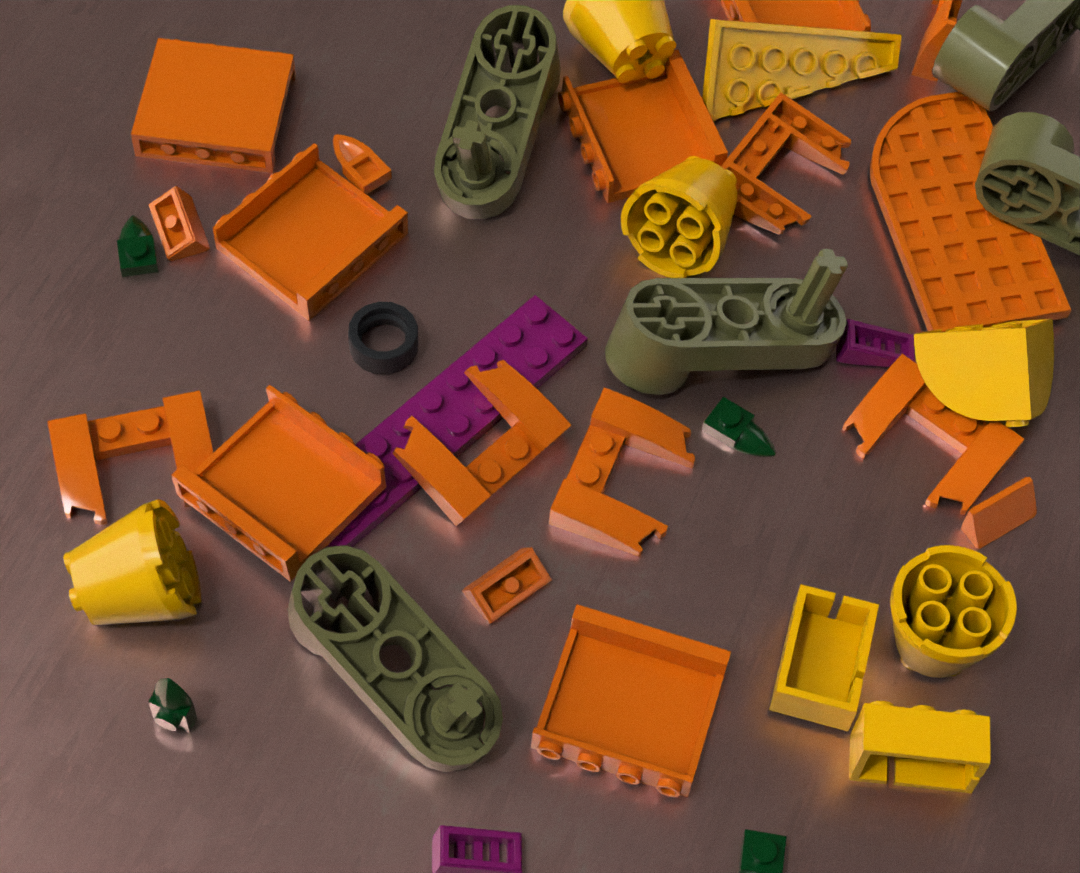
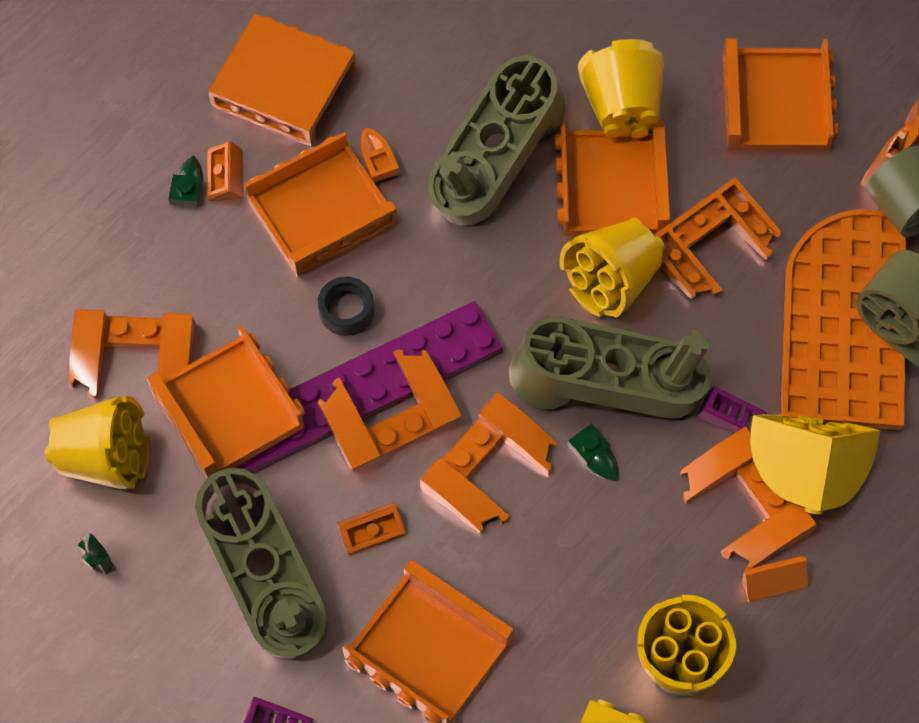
camera: 25 degrees right, 5 degrees up
yellow wing [702,19,902,122] -> none
yellow piece [769,584,879,731] -> none

